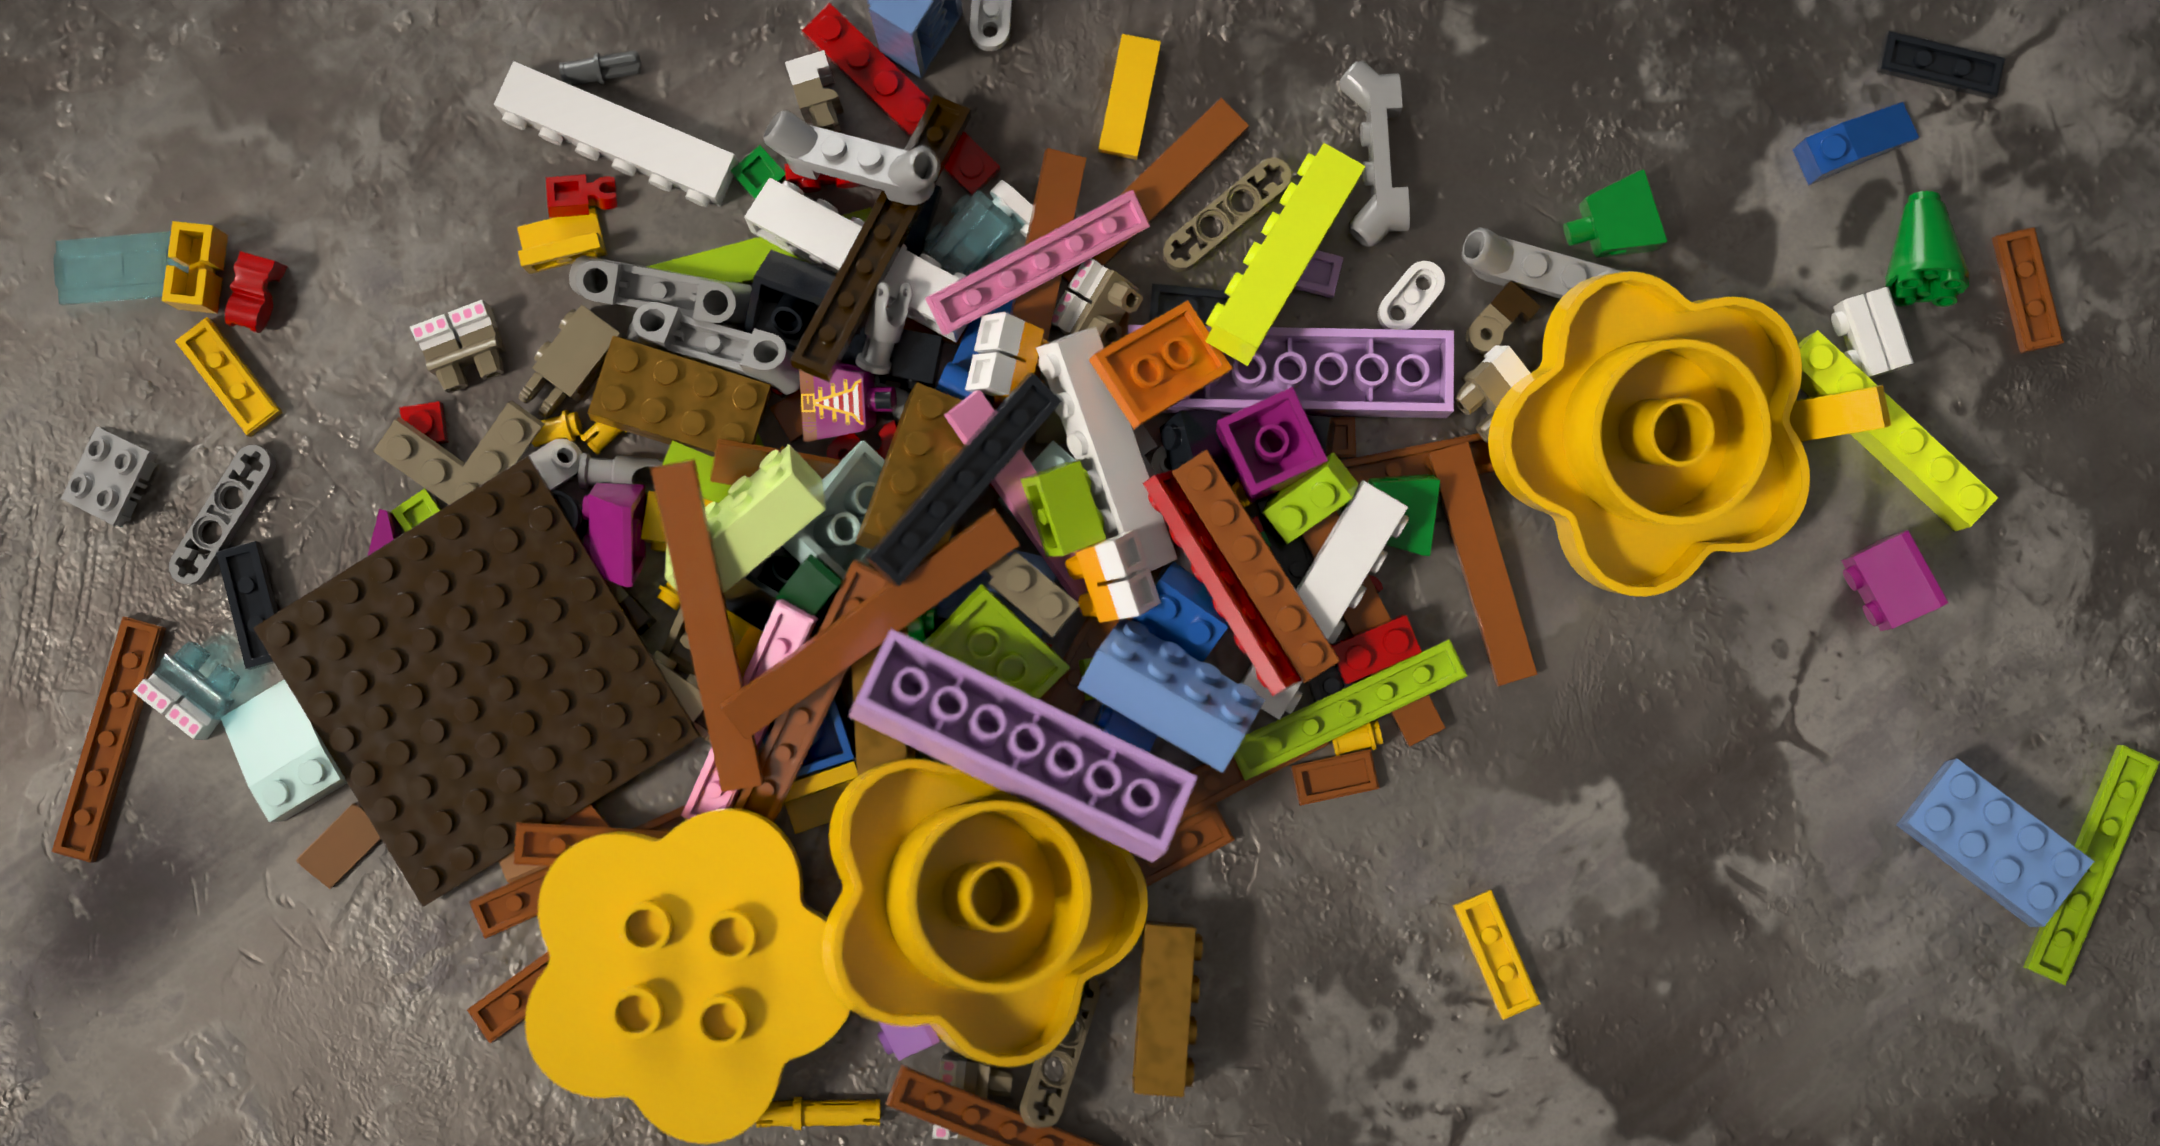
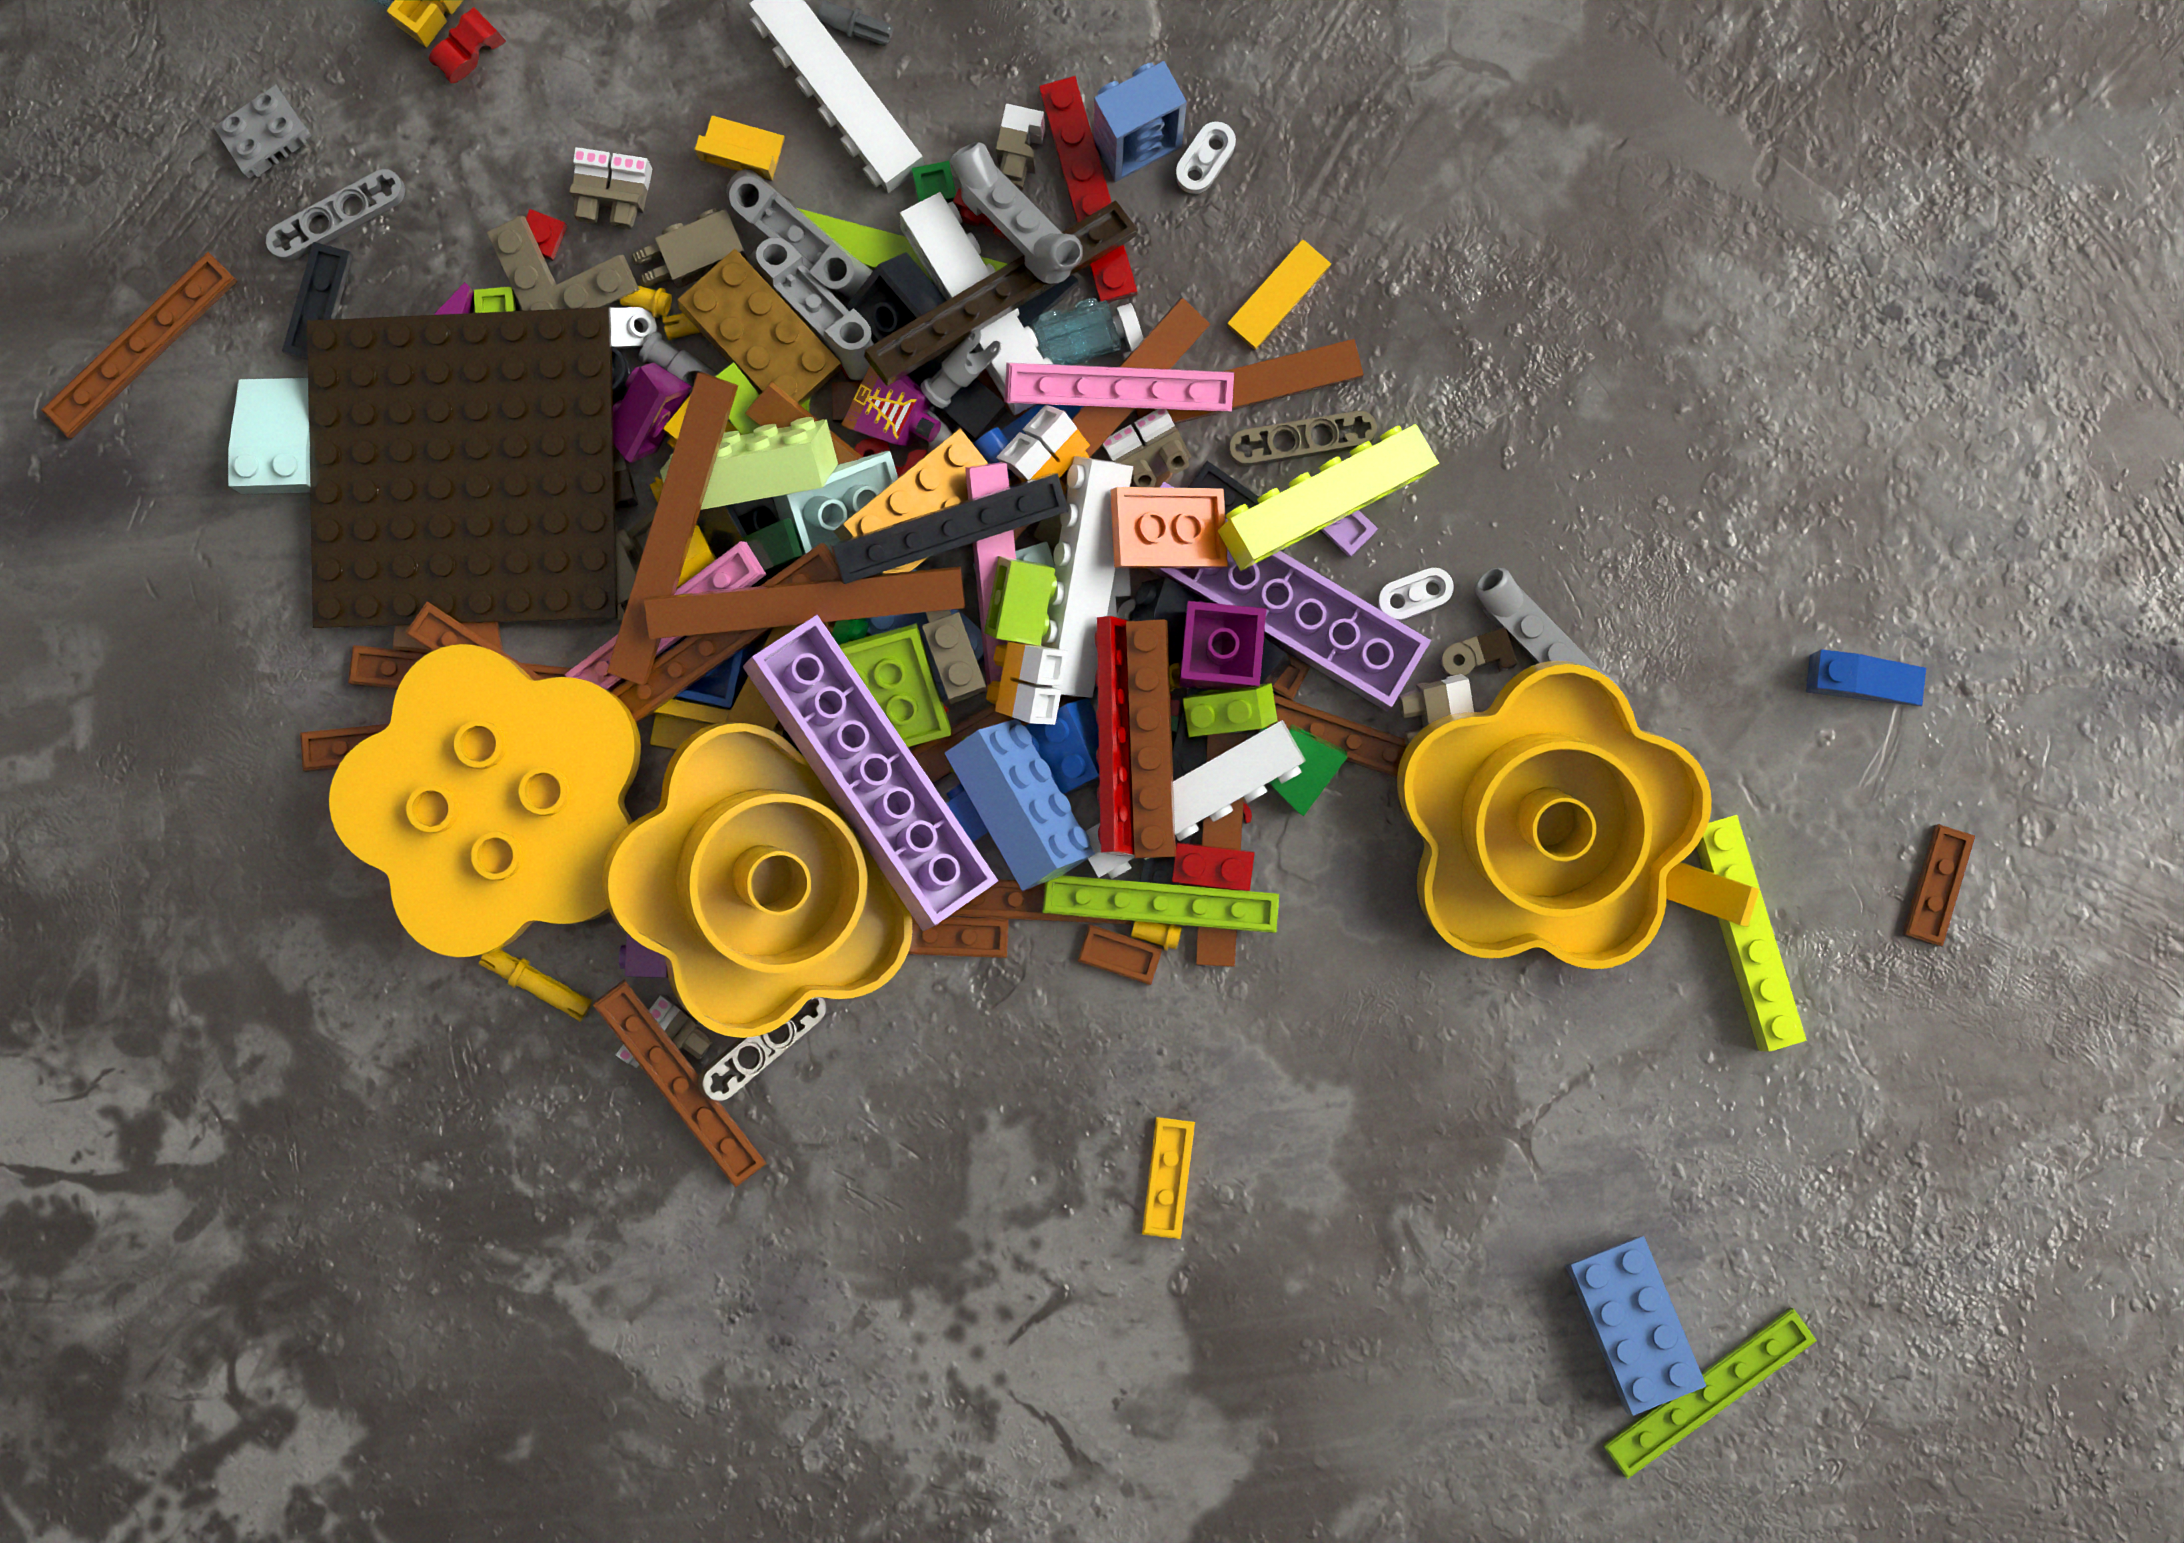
camera: 30 degrees right, 0 degrees up
clear light blue hips [133,641,240,740] -> none
yellow tile [175,317,283,437] -> none
medium nougat slope [296,802,381,889] -> none
red plate [545,174,618,218] -> none
pearl gold brick [1132,921,1203,1097] -> none
light grey plate [1339,61,1410,247] -> none
dark orange tile [1427,441,1537,686] -> none
green torso [1563,169,1668,258] -> none
white brick [1831,287,1914,379] -> none
magenta slope [1841,530,1948,631] -> none
black tile [1877,31,2005,100] -> none
green cone [1886,191,1969,307] -> none

